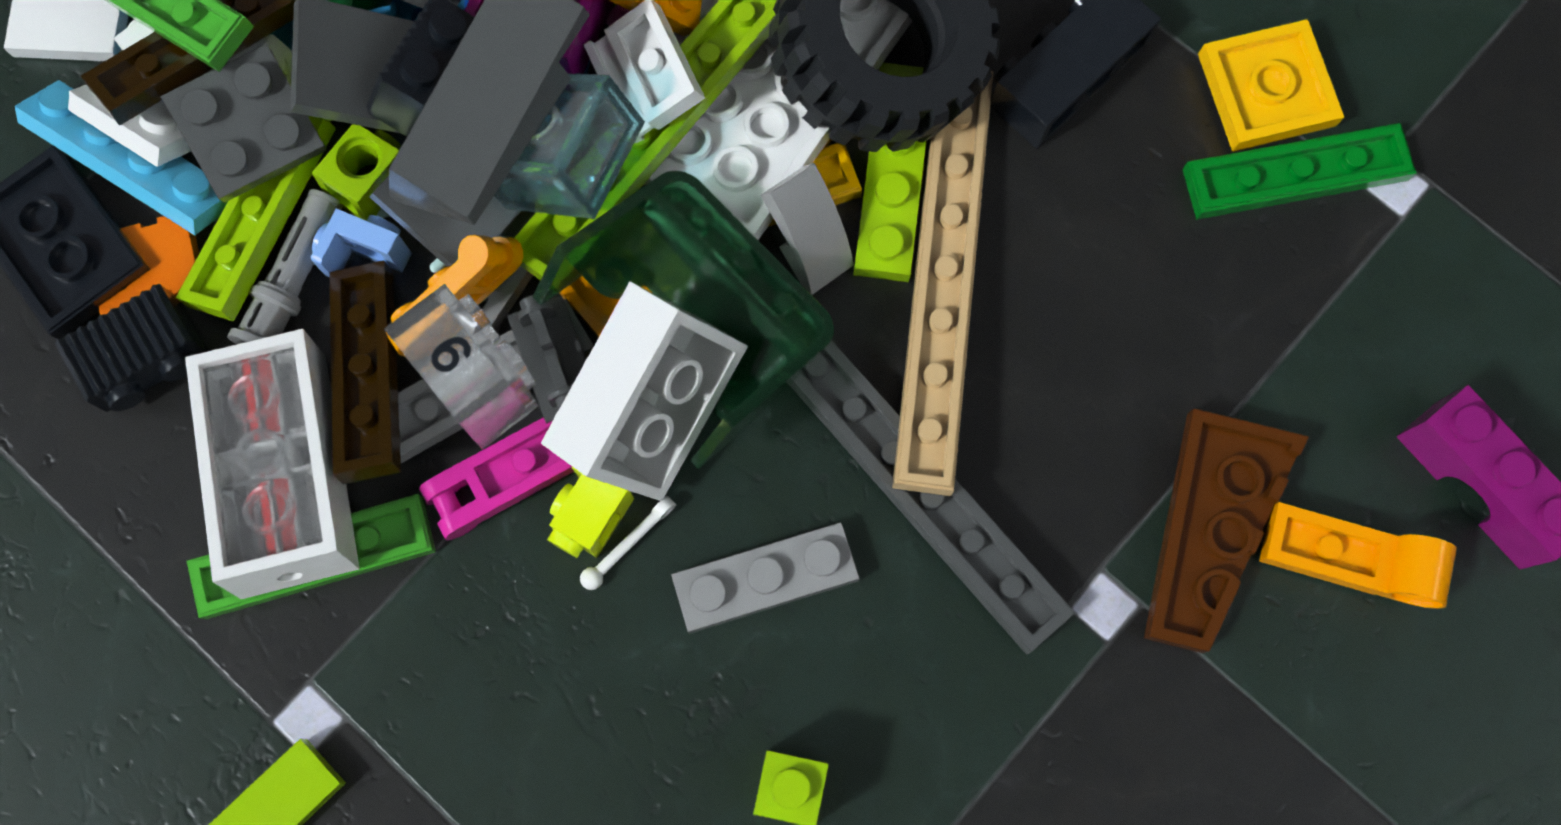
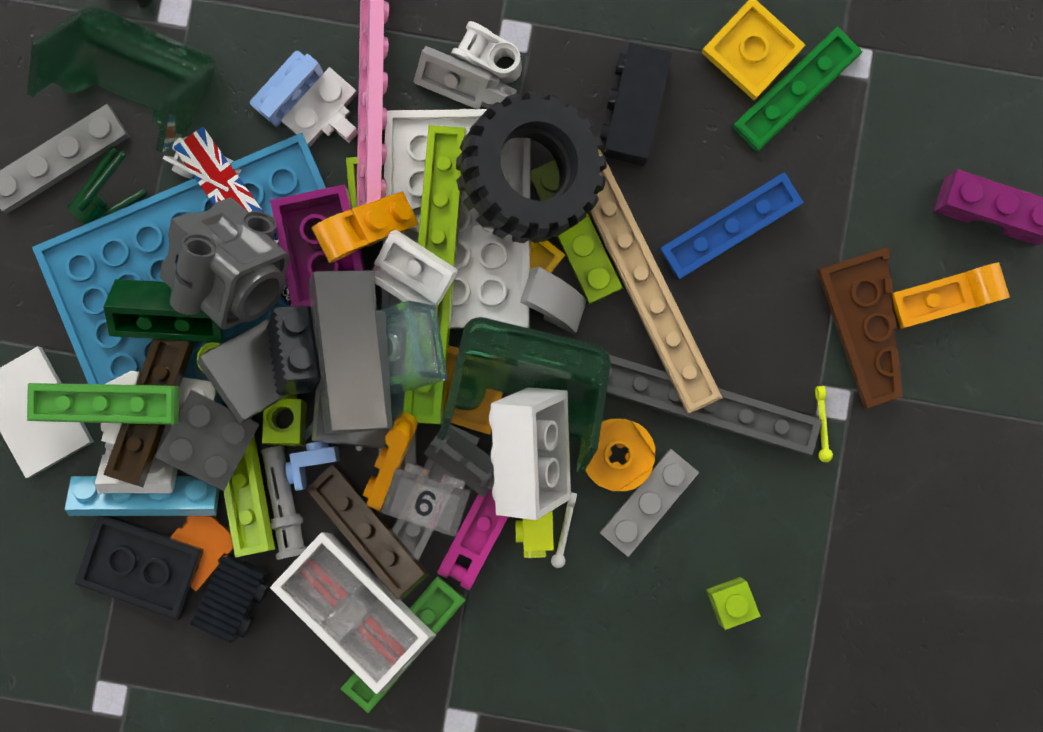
camera: 30 degrees left, 10 degrees up
none -> light orange plate [582,419,655,491]
none -> blue plate [659,172,804,281]
none -> neon yellow hinge [815,386,833,463]

